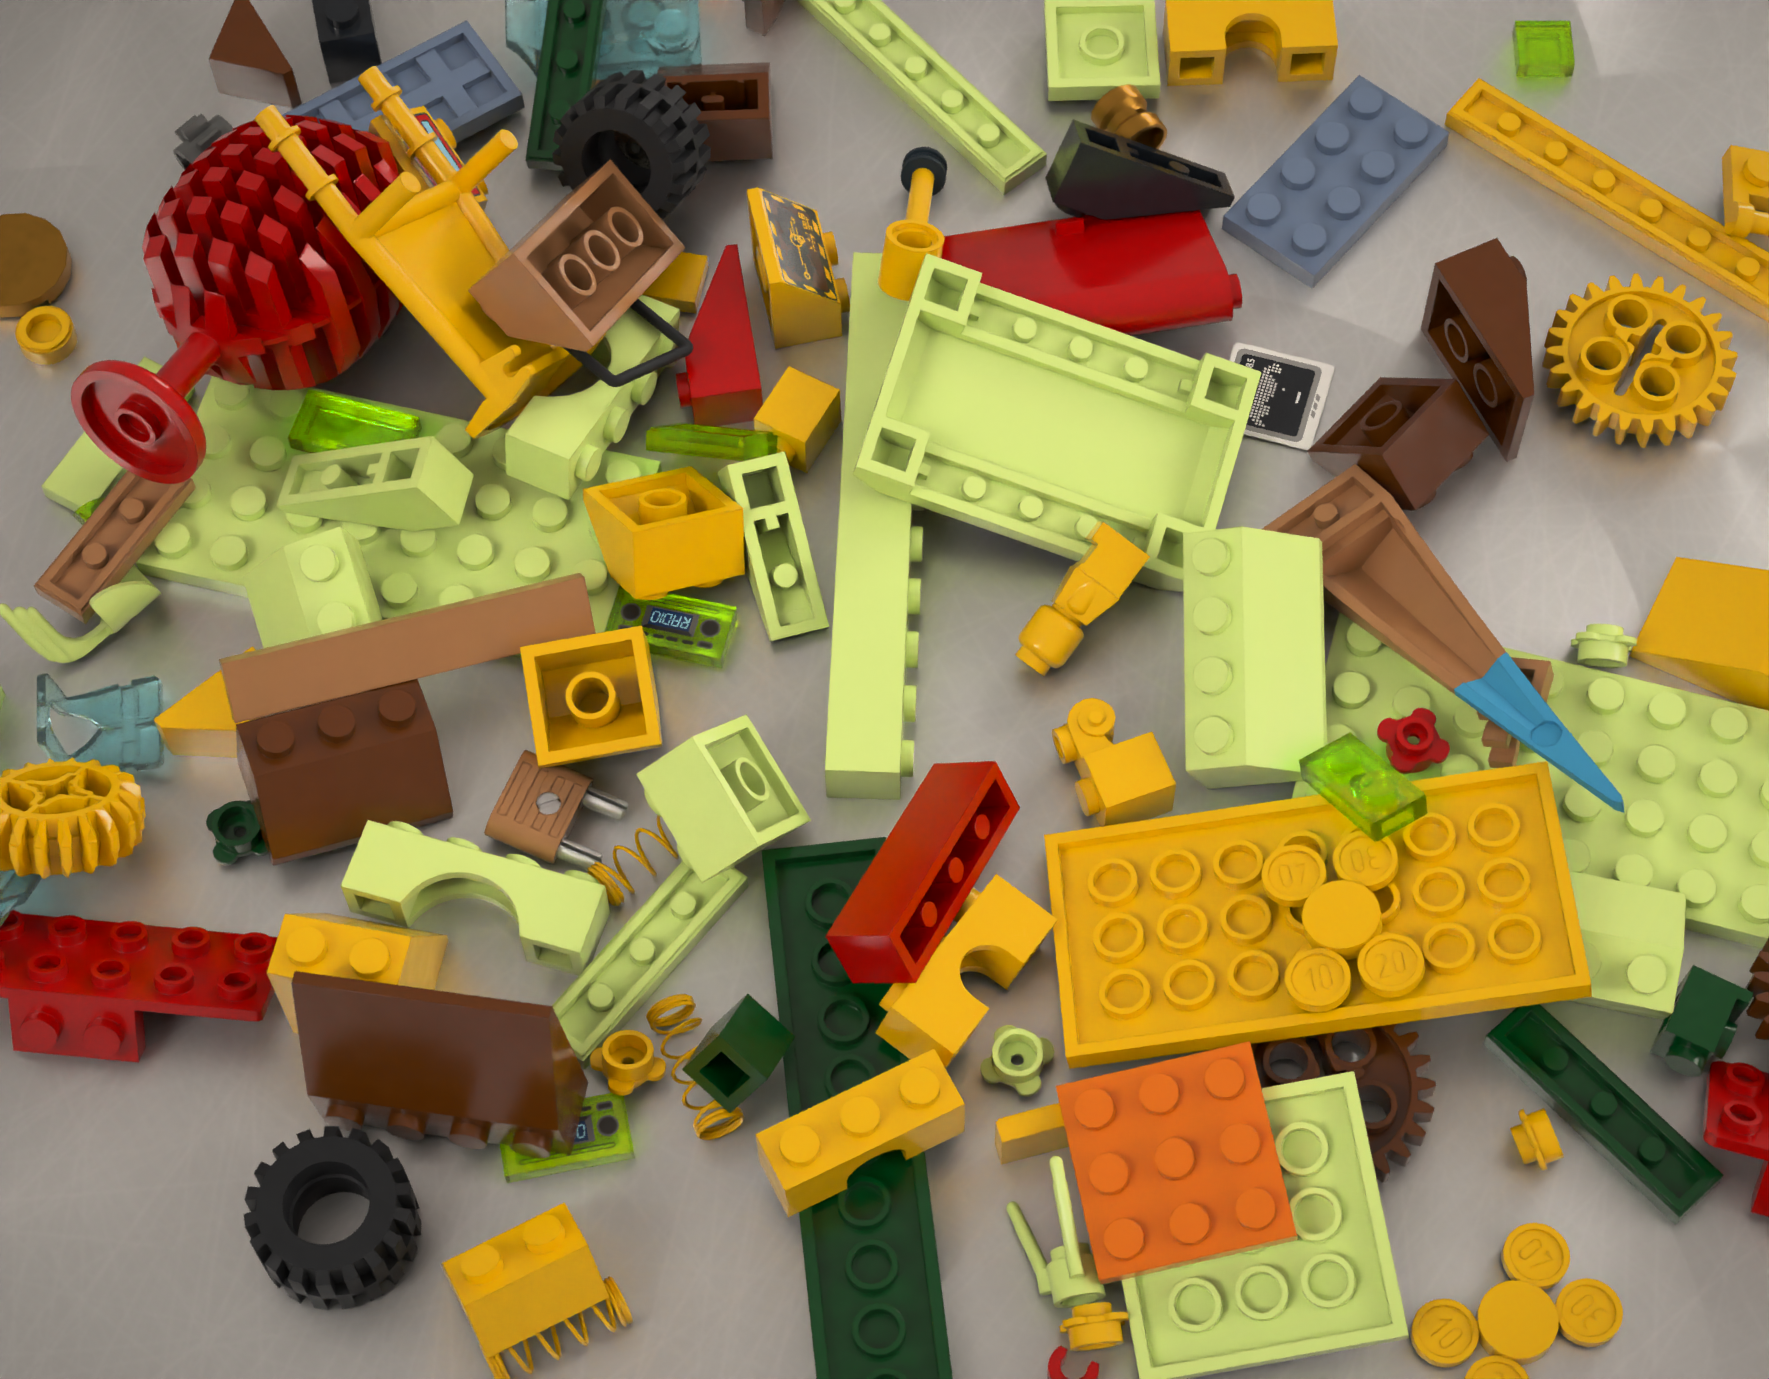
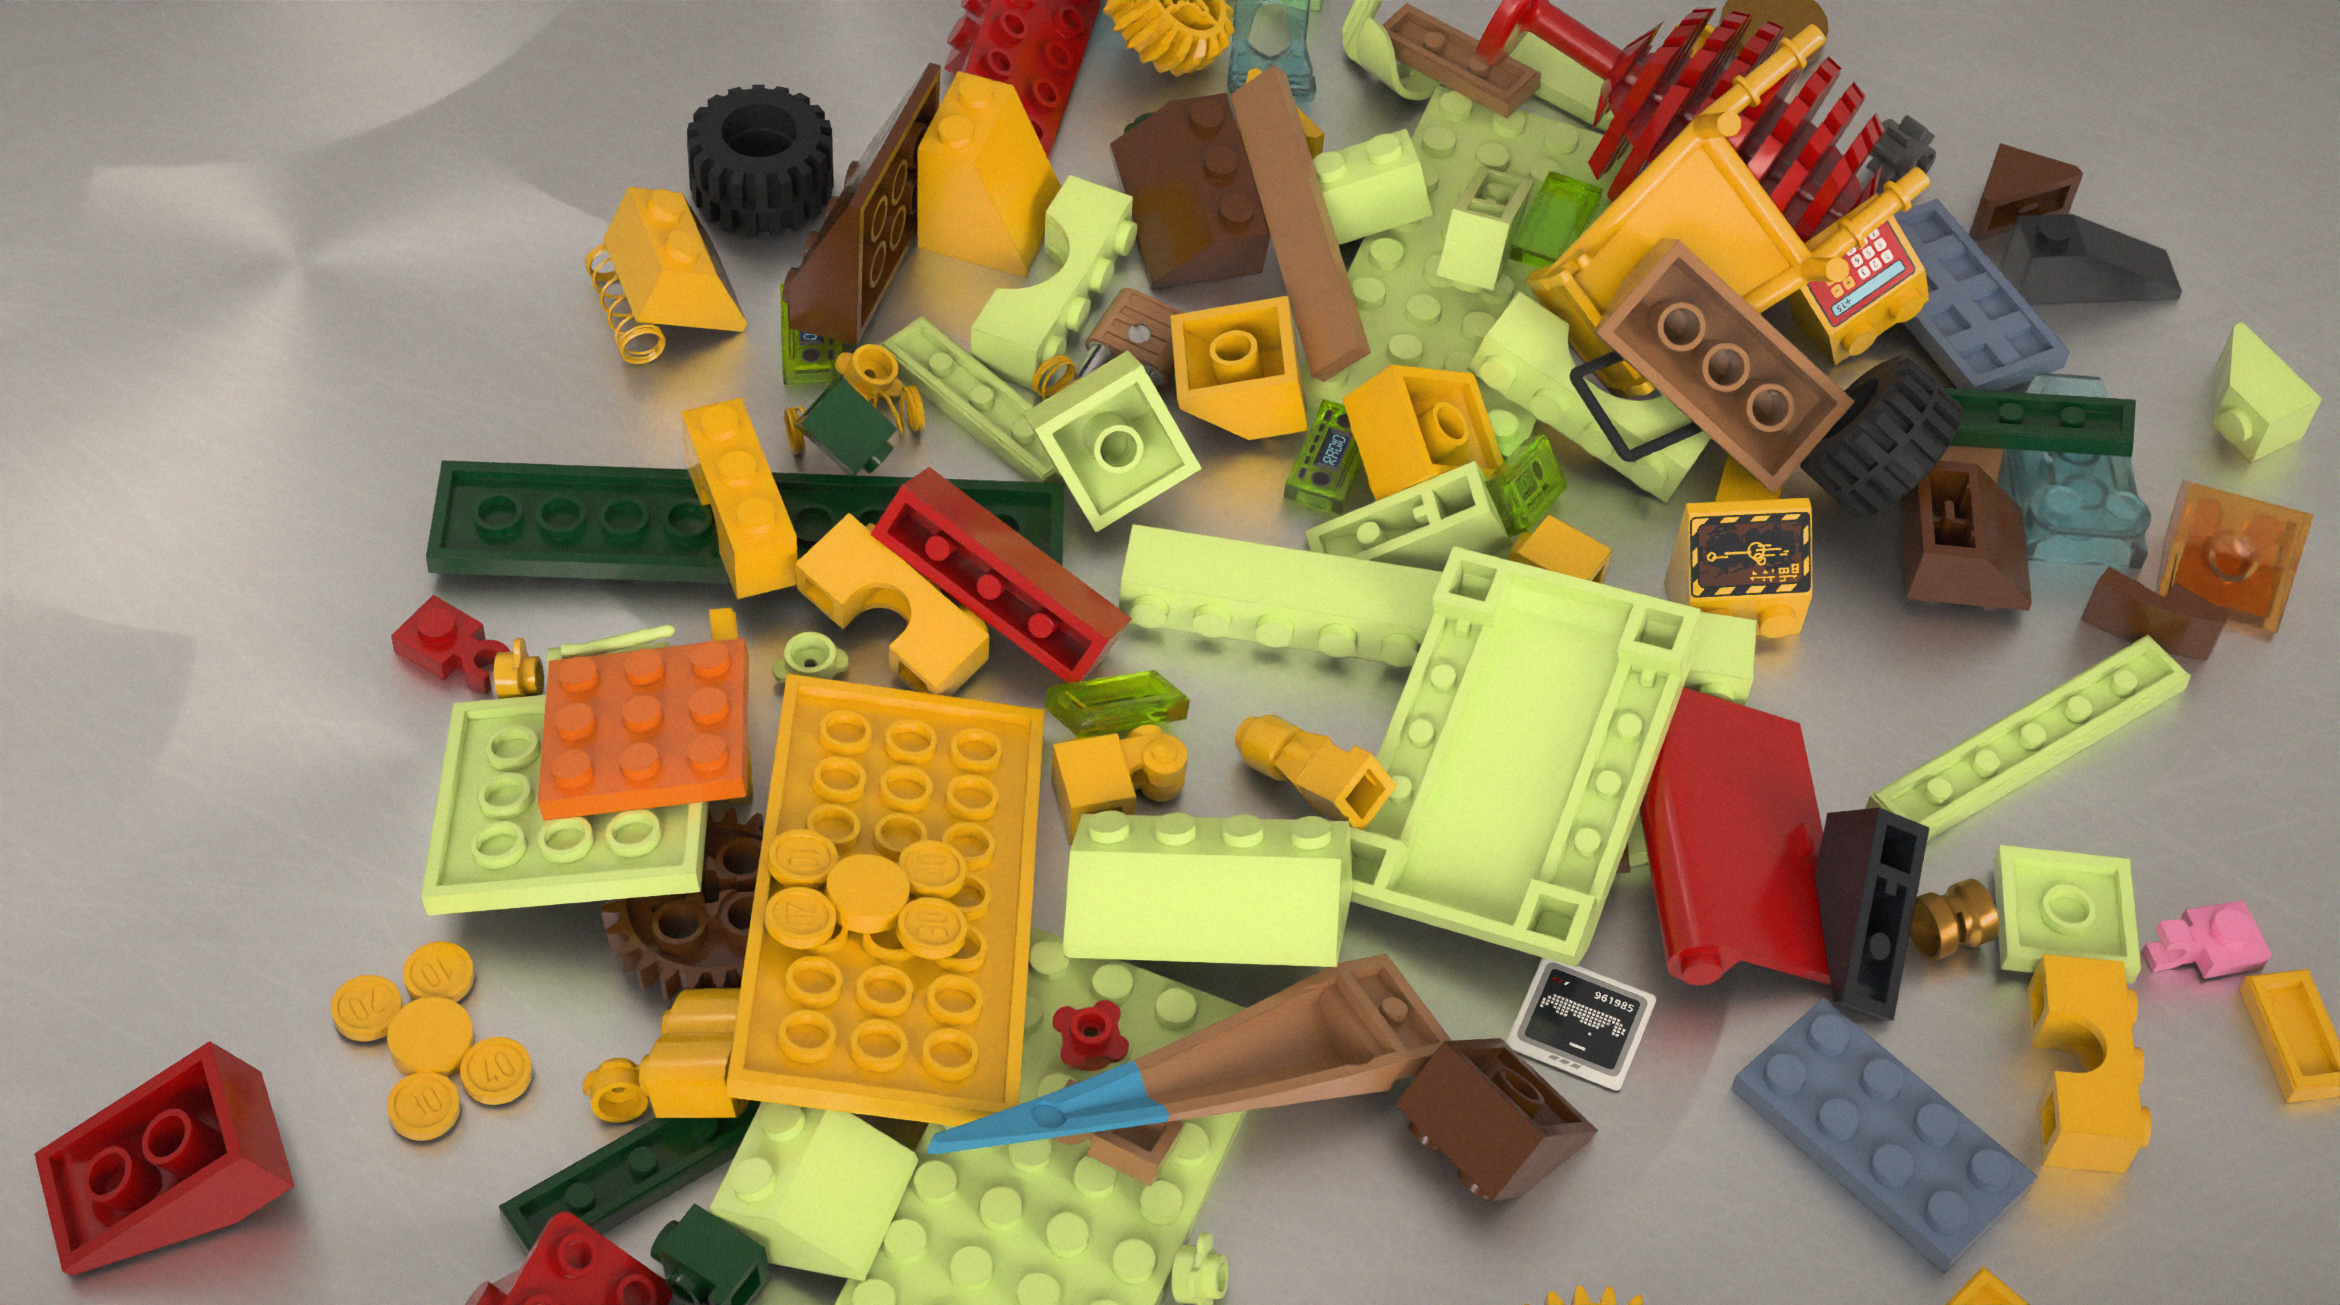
camera: 90 degrees right, 10 degrees down
red slope [675,244,763,429] -> none
yellow piece [878,147,947,301] -> none
clear neon green plate [1299,732,1428,842] -> none
reddish brown slope [1420,238,1534,462] -> none
none -> yellow brick [639,988,749,1118]
none -> clear neon green tile [1044,670,1190,738]

